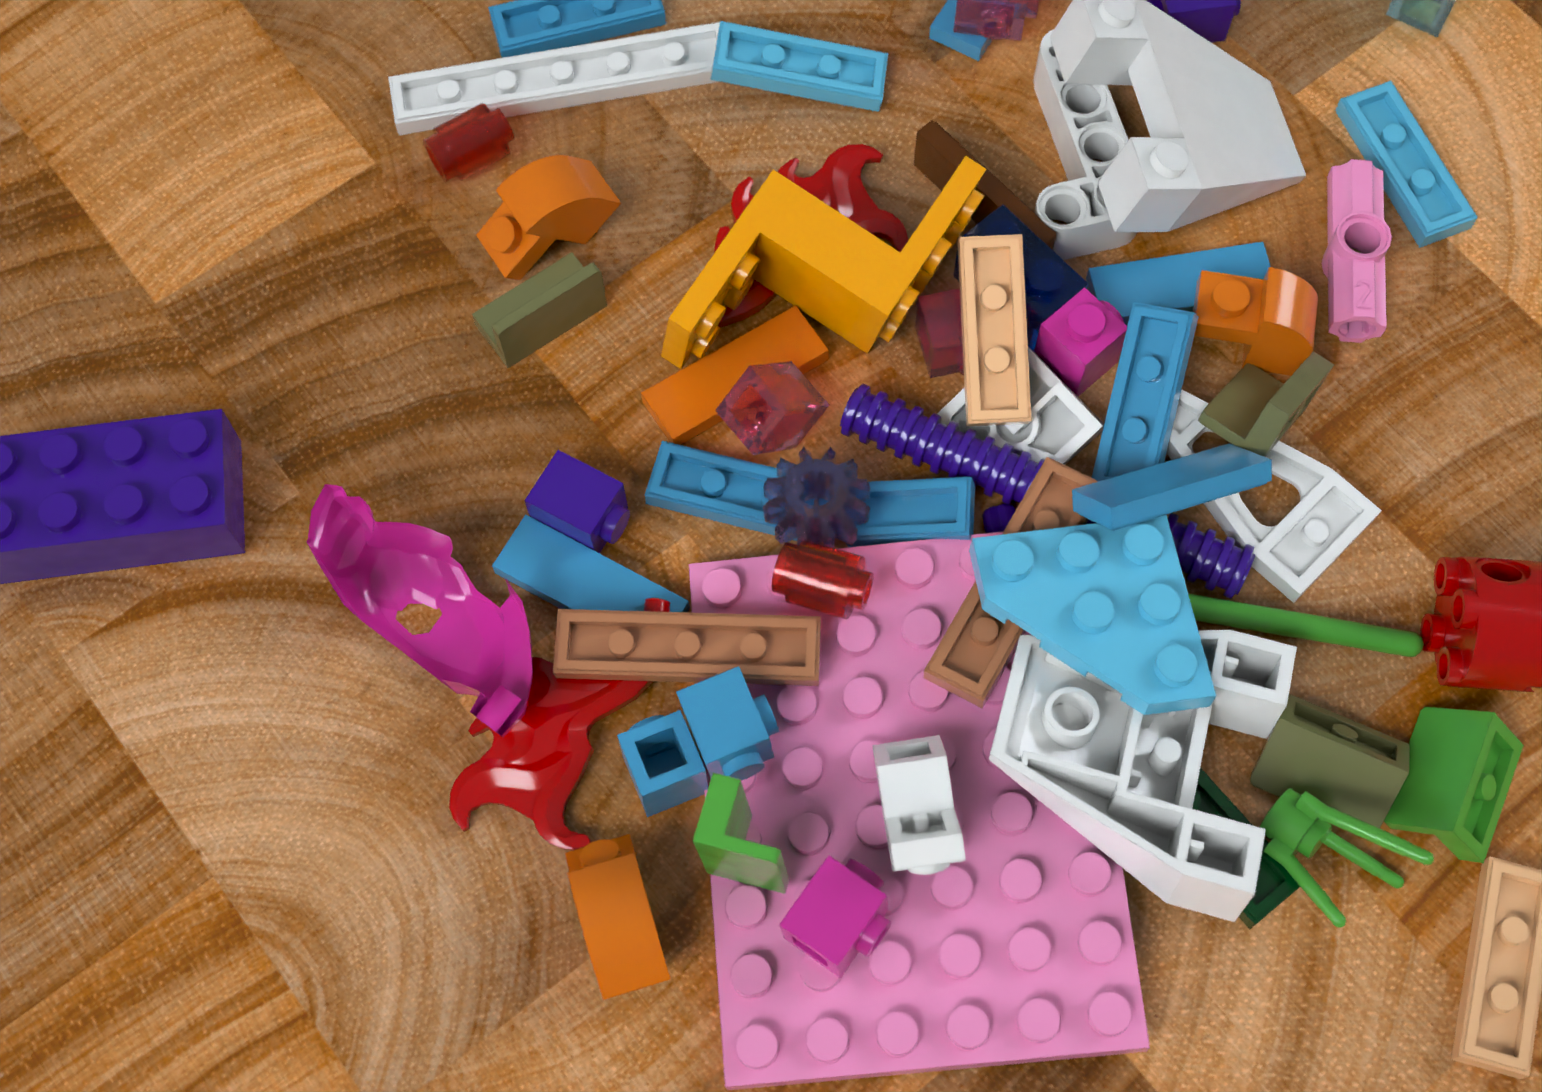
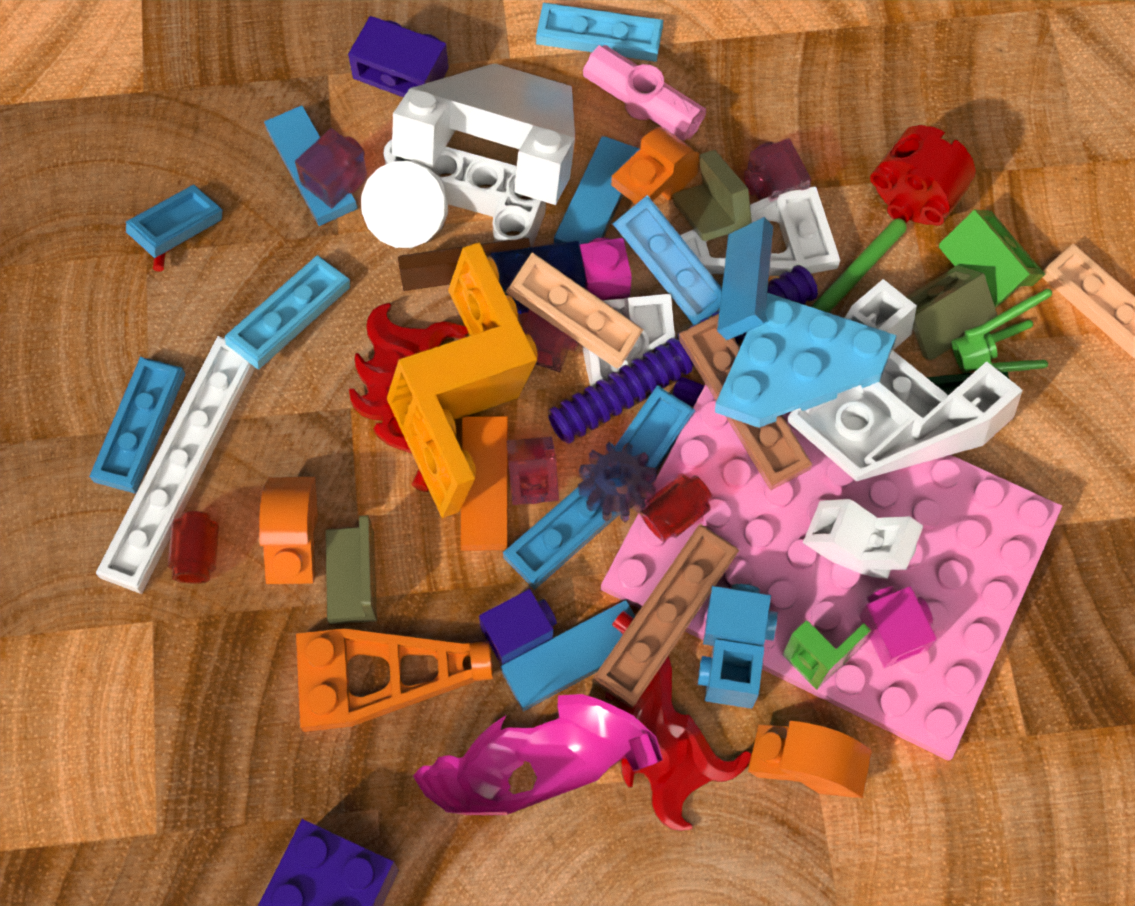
camera: 60 degrees left, 0 degrees up
none -> orange plate [296,628,493,732]
none -> white tile [361,161,448,248]
none -> clear pink brick [744,138,811,202]

